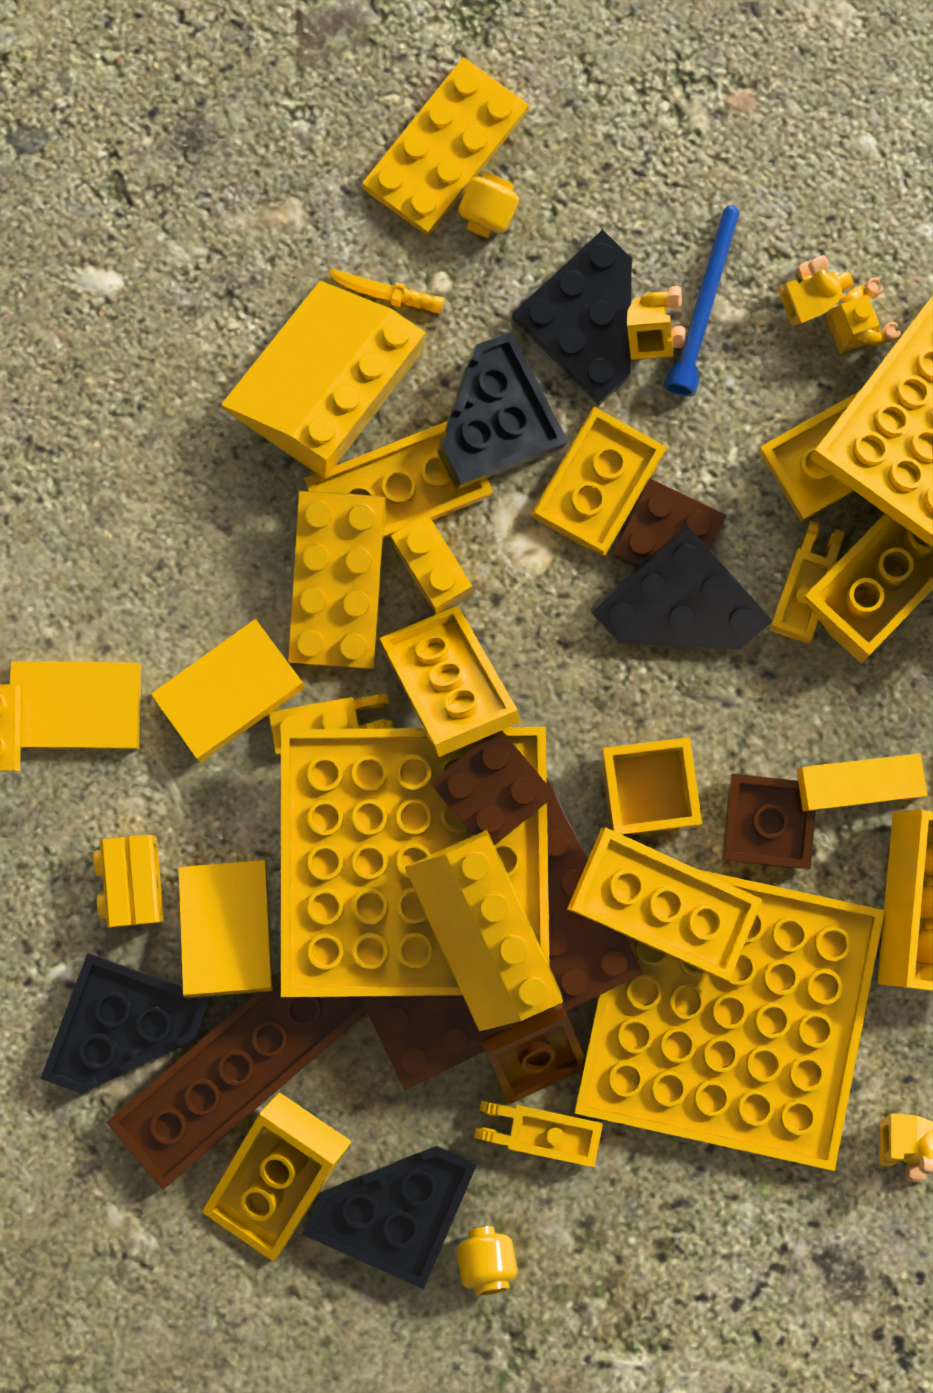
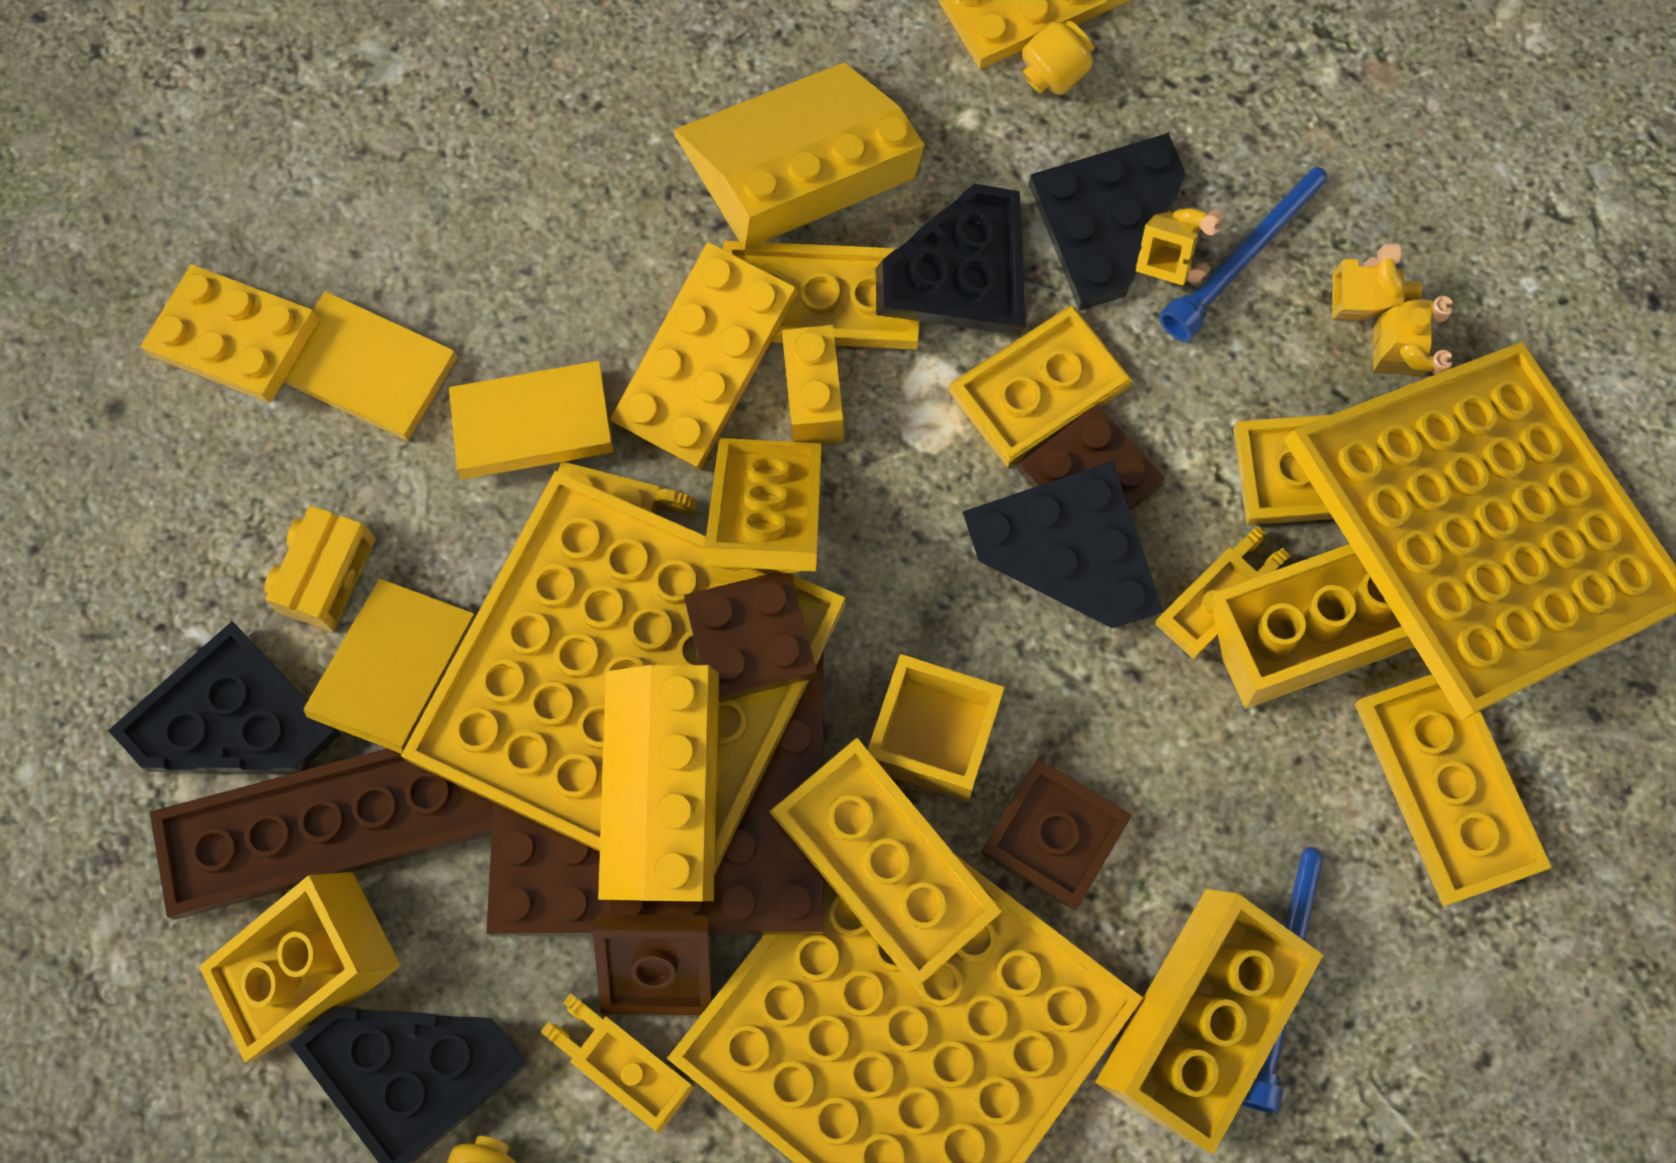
camera: 30 degrees right, 10 degrees down
yellow piece [329,268,445,314] -> none
yellow tile [796,753,928,812] -> none

